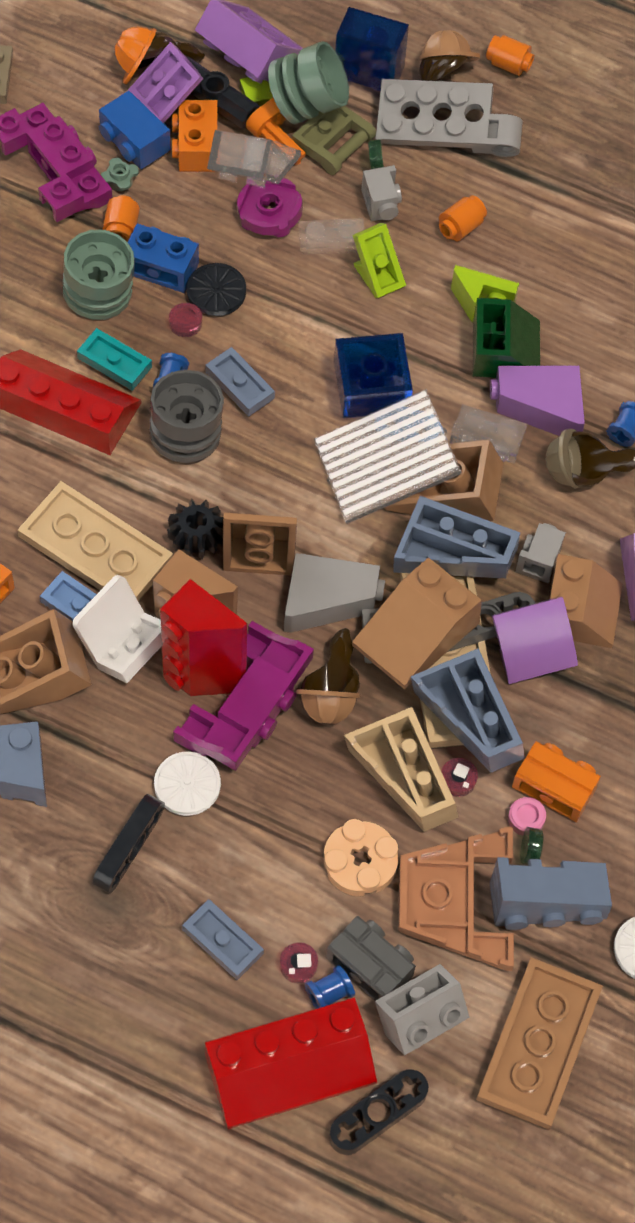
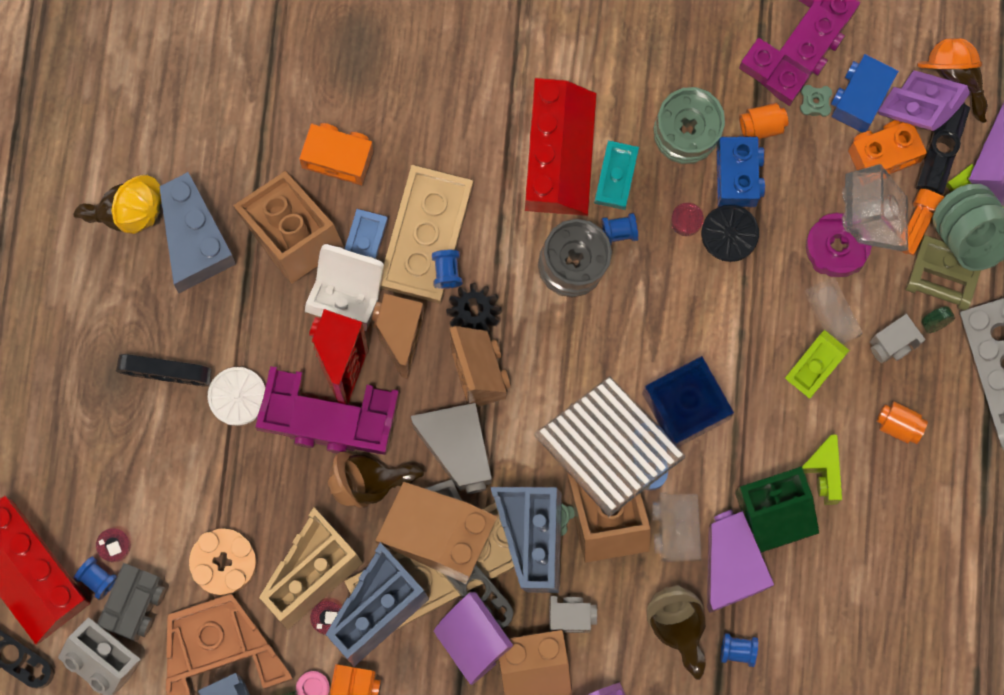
camera: 70 degrees right, 15 degrees up
sand blue plate [182,899,264,980] -> none
sand blue plate [205,347,275,417] -> none
none -> blue bush [432,250,463,289]

